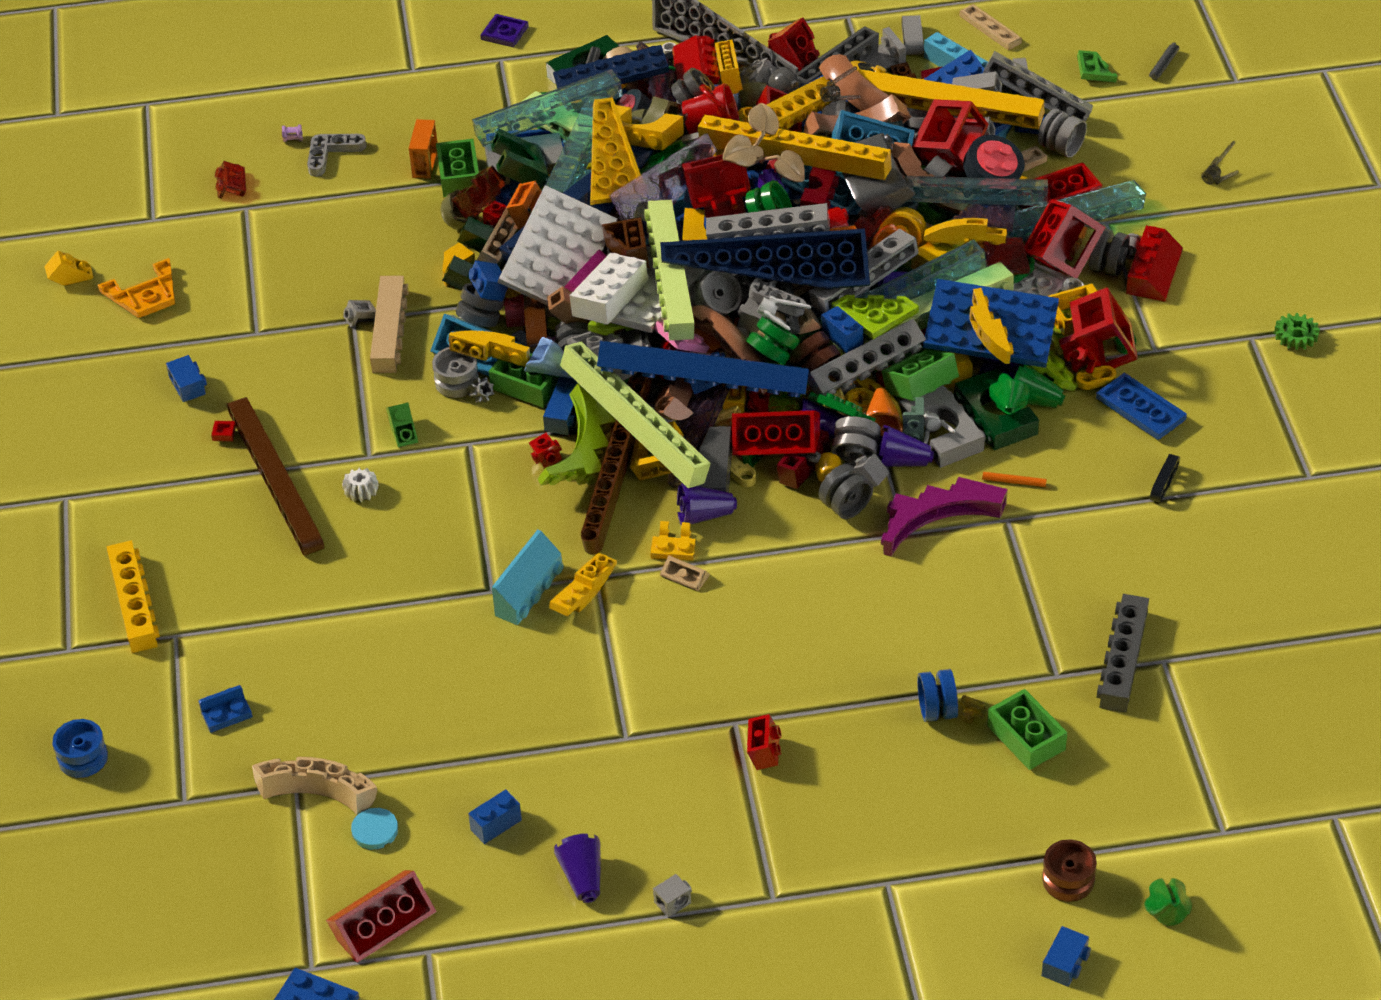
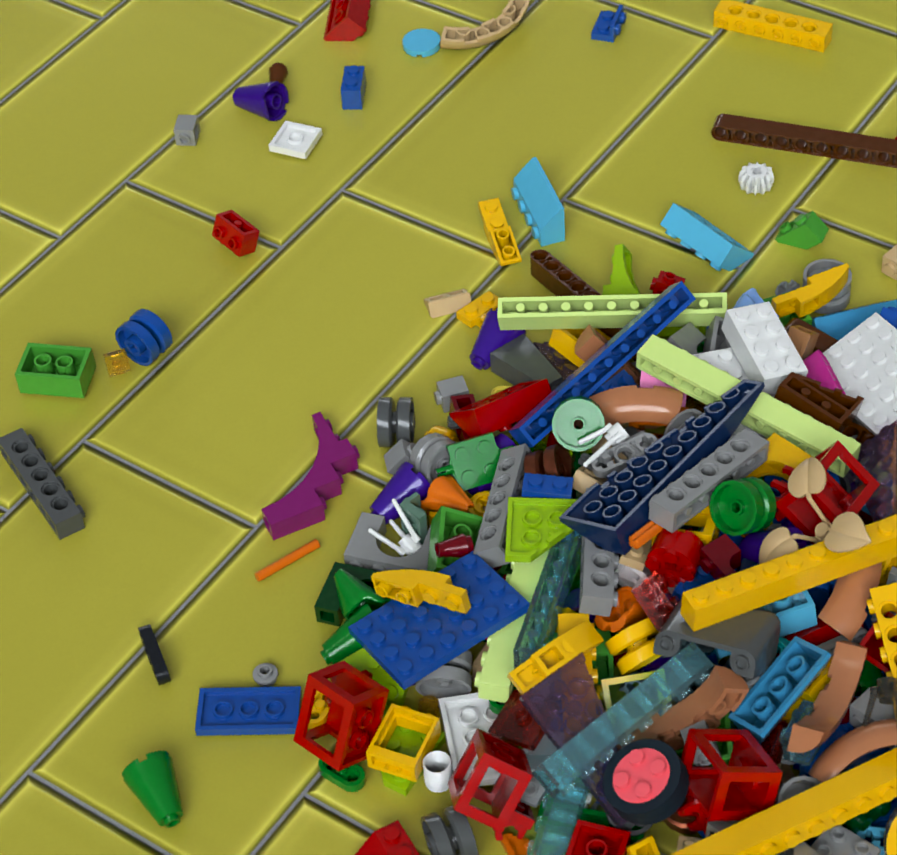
camera: 135 degrees right, 0 degrees up
none -> green cone [122,751,183,828]
none -> light grey plate [253,663,278,687]
none -> white plate [268,121,323,159]
none -> reddish brown cone [269,63,288,84]
none -> light grey brick [434,375,469,413]
none -> dark red cone [435,533,474,558]
none -> medium azure slope [660,203,754,271]

